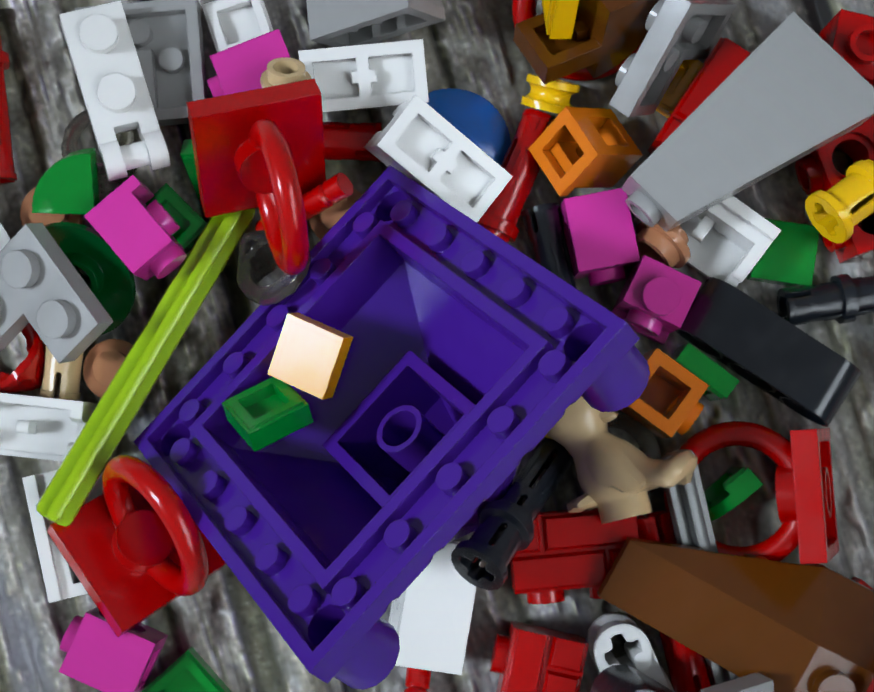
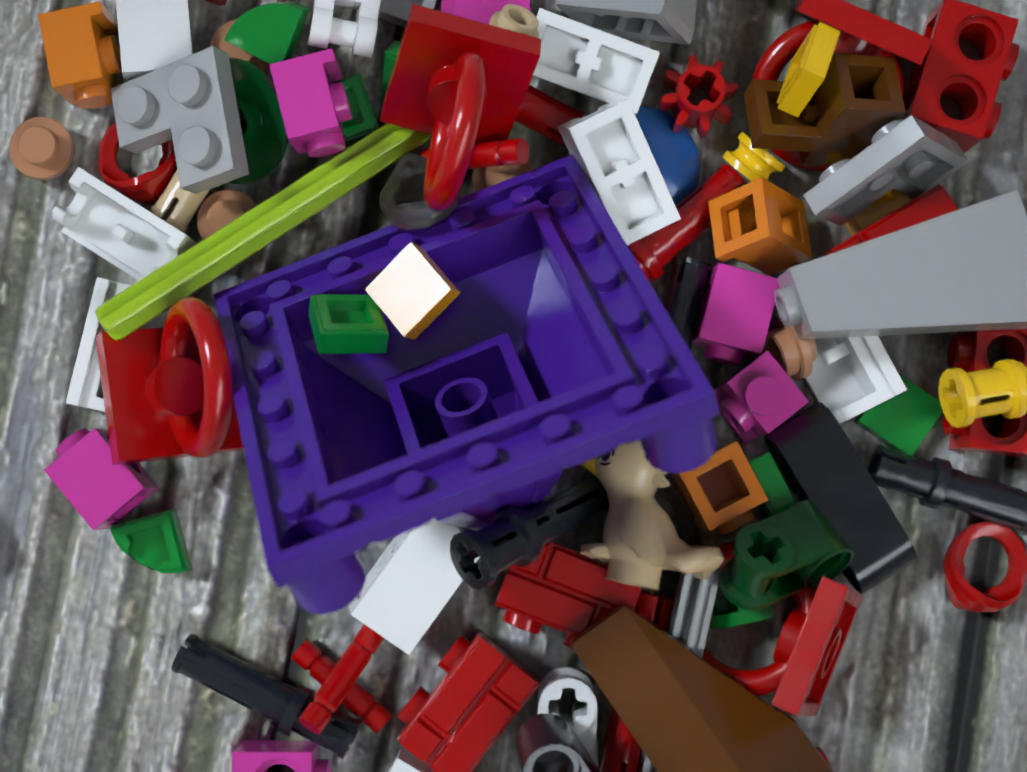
camera: 25 degrees right, 0 degrees up
none -> red gear [657,55,738,139]
none -> dark green piece [719,500,854,611]

